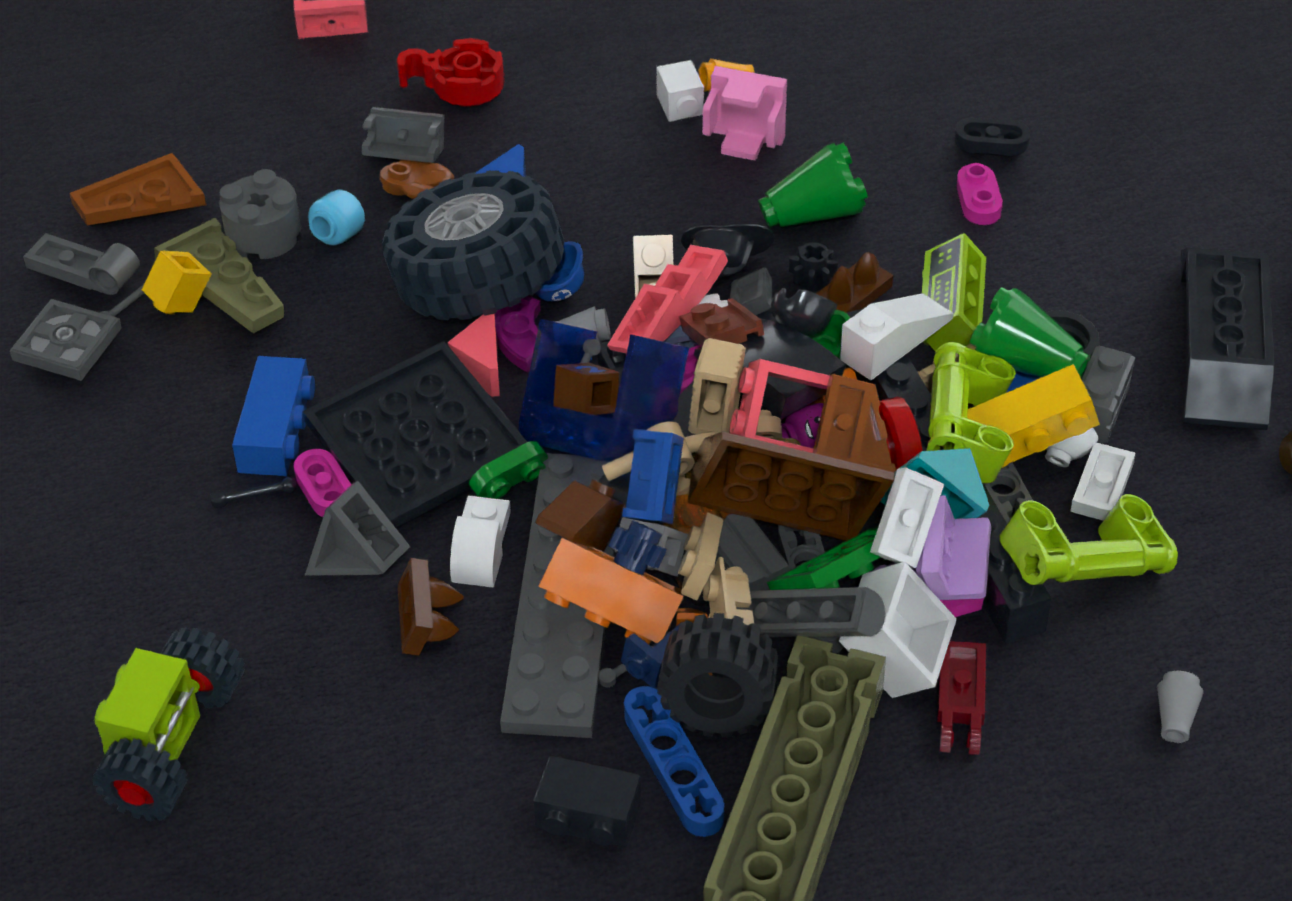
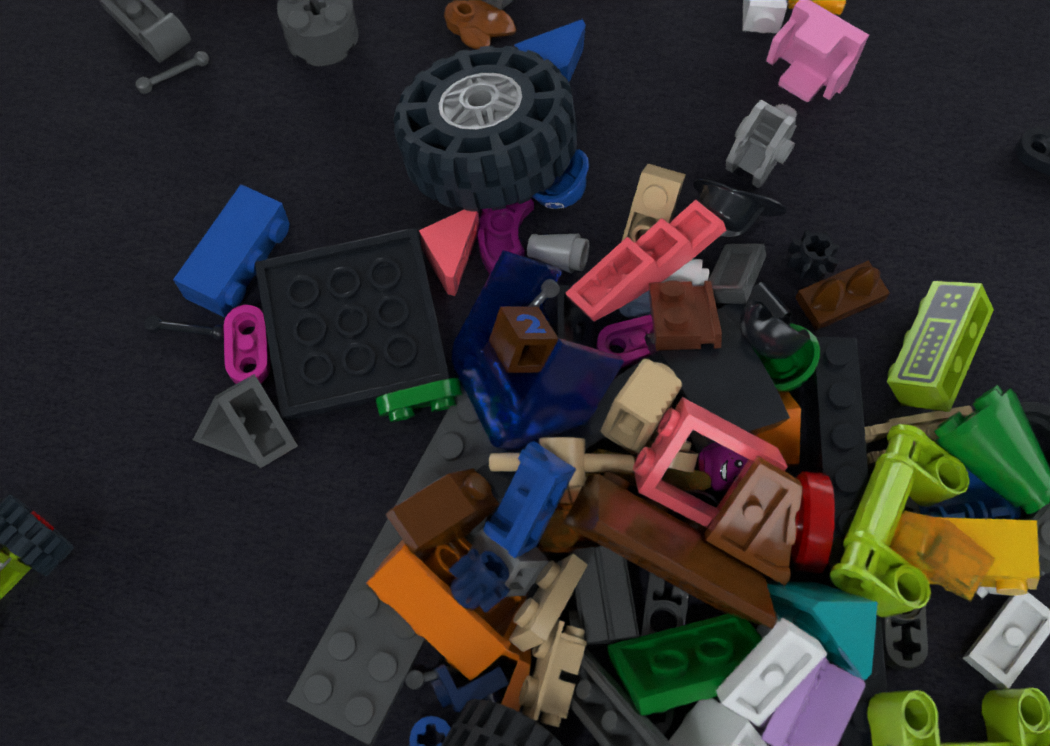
camera: 20 degrees right, 20 degrees up
dark grey piece [10,299,122,381] -> none
yellow brick [141,251,212,314] -> none
olive wing [154,218,284,333] -> none
medium azure head [308,190,365,246] -> none
reddish brown tile [397,558,464,656] -> none
white brick [450,496,511,588] -> none
green cone [758,143,868,227] -> none
white slope [840,293,953,380] -> none
dark pink plate [956,163,1002,225] -> none
none -> light grey hinge [726,100,797,188]
none -> clear yellow slope [889,511,995,602]

